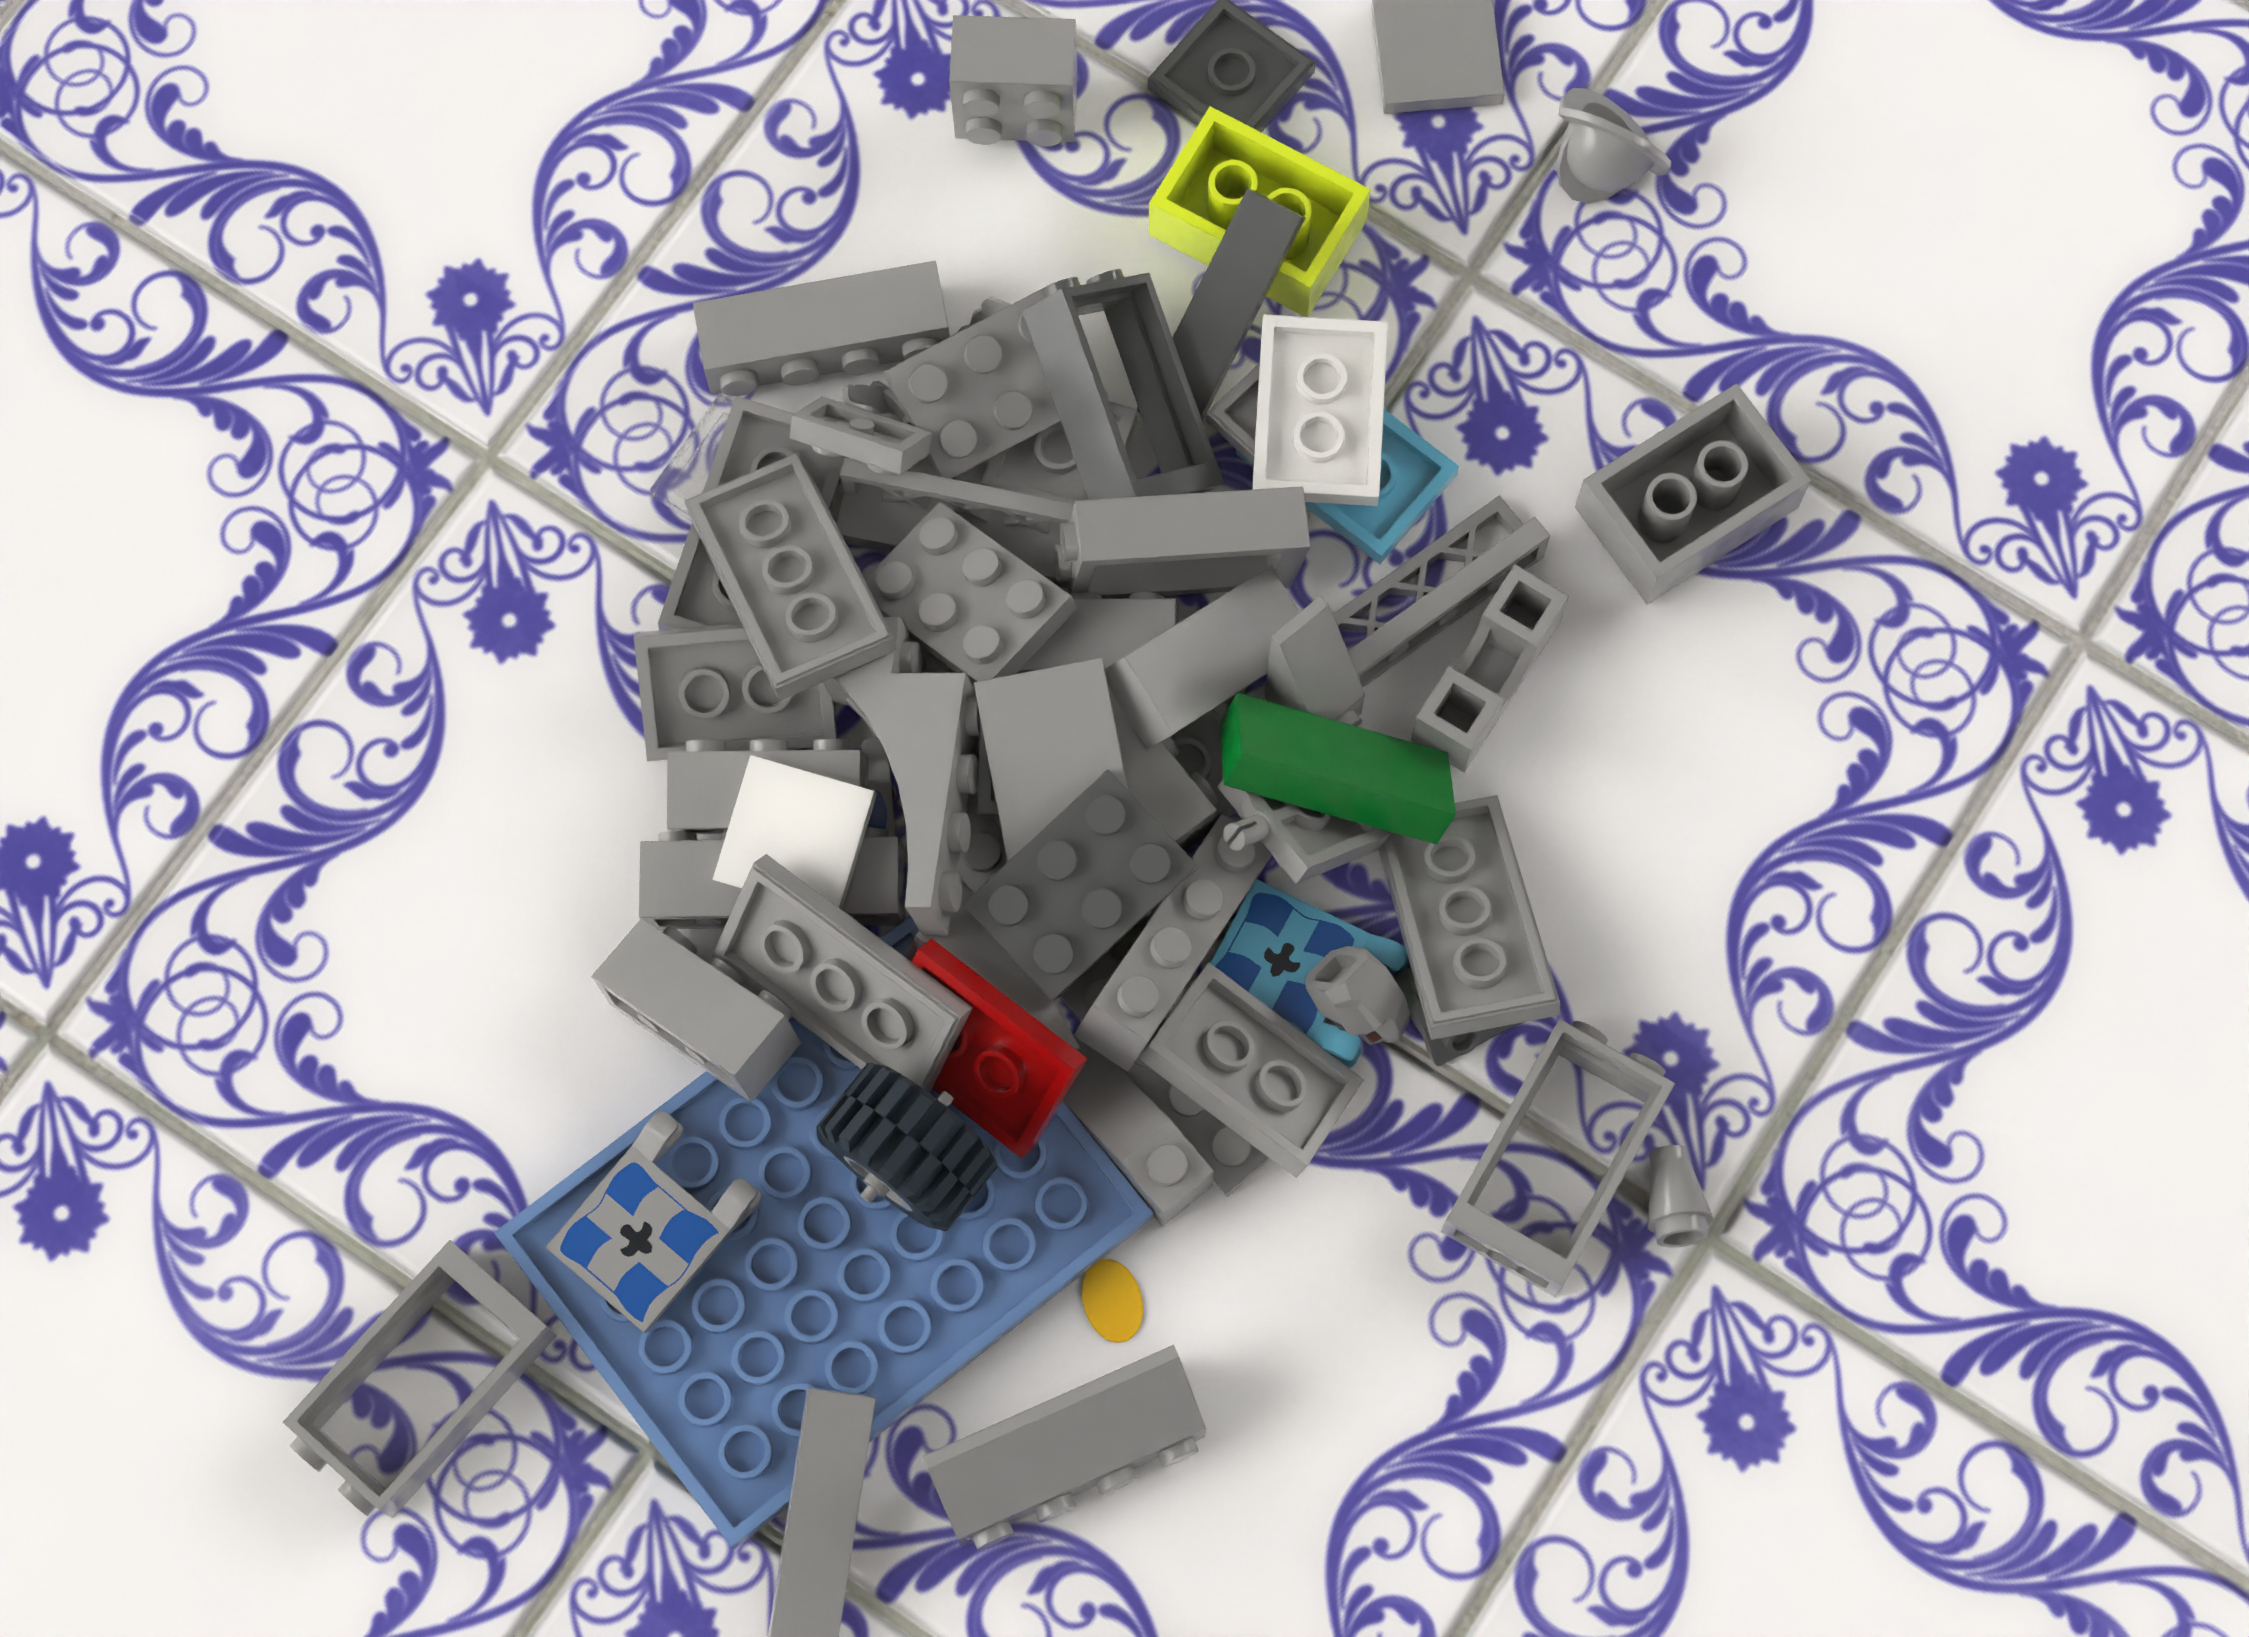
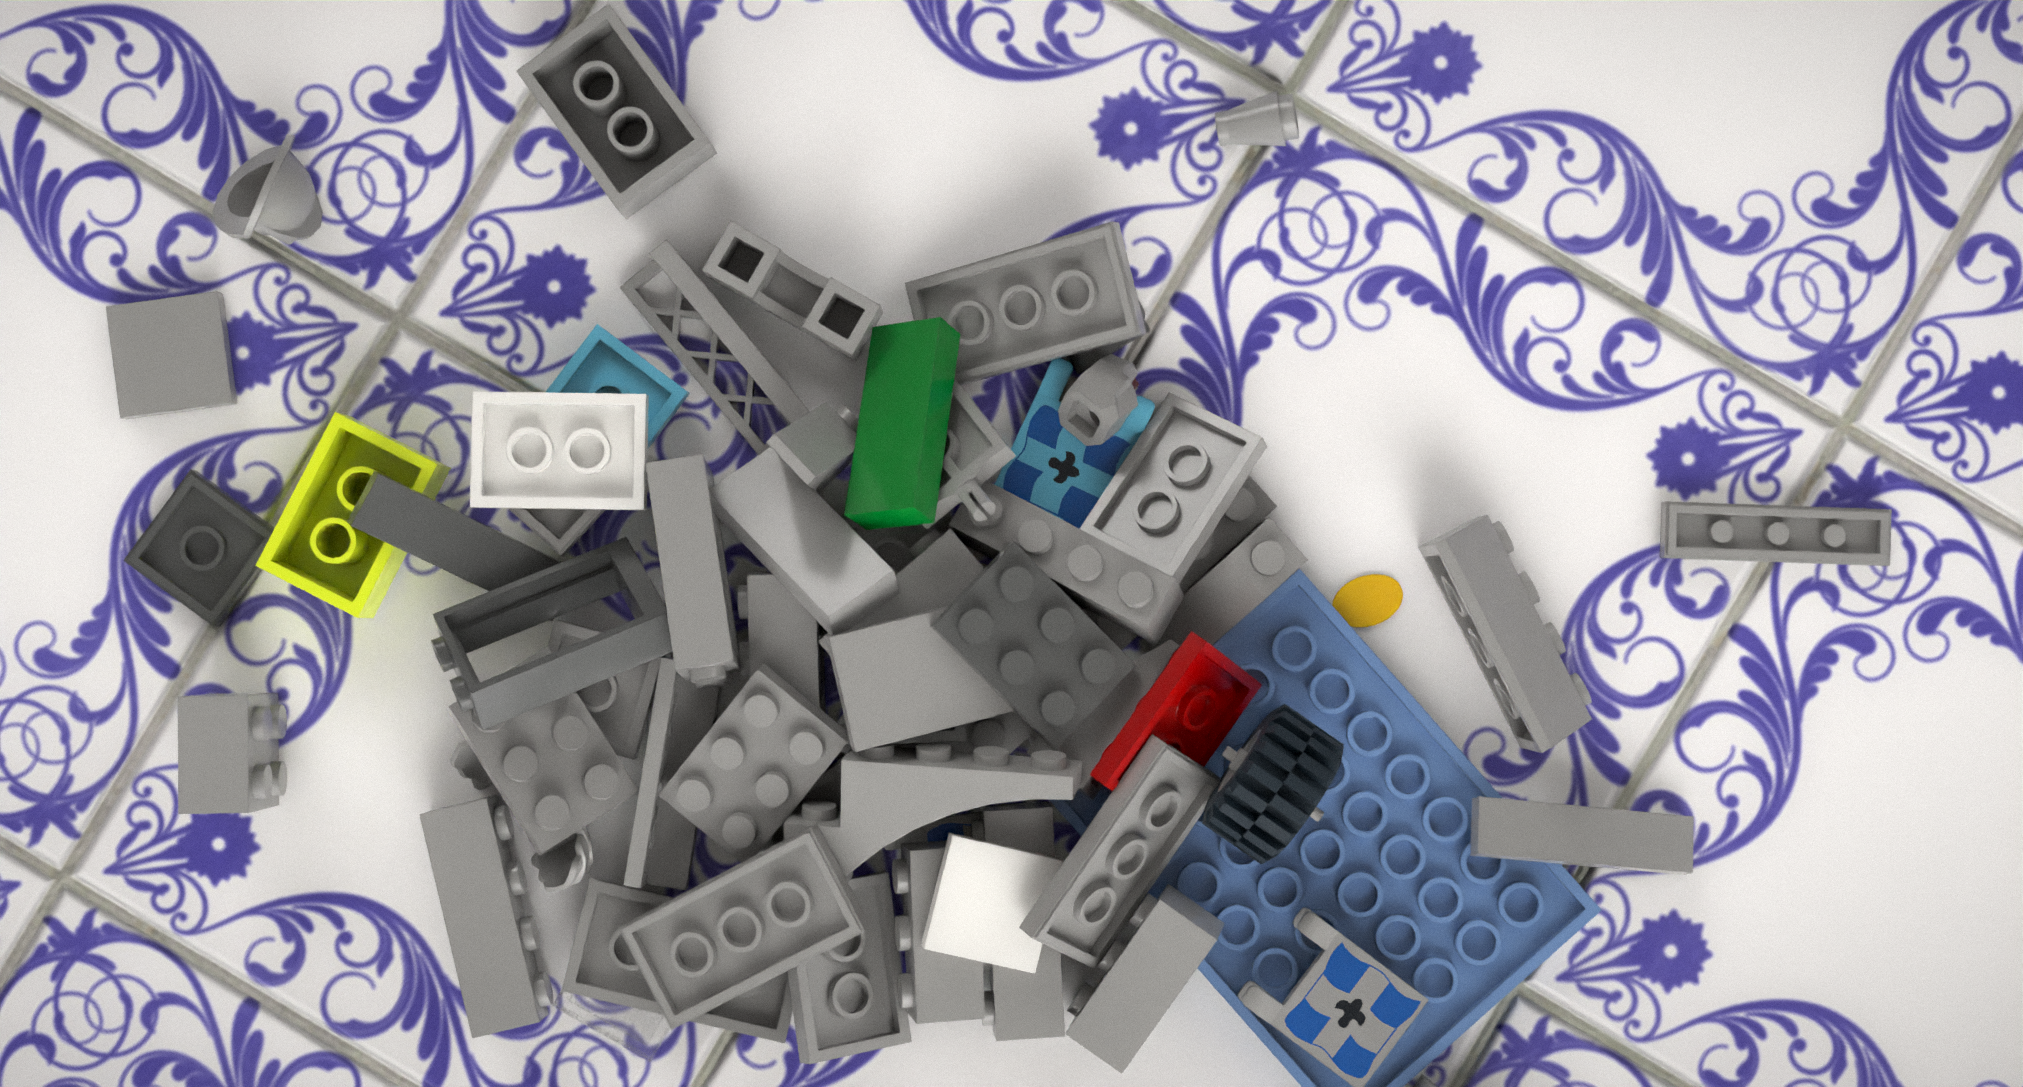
camera: 95 degrees left, 15 degrees up
light grey plate [789,396,932,475] -> none
light grey window [1441,1019,1675,1298] -> none

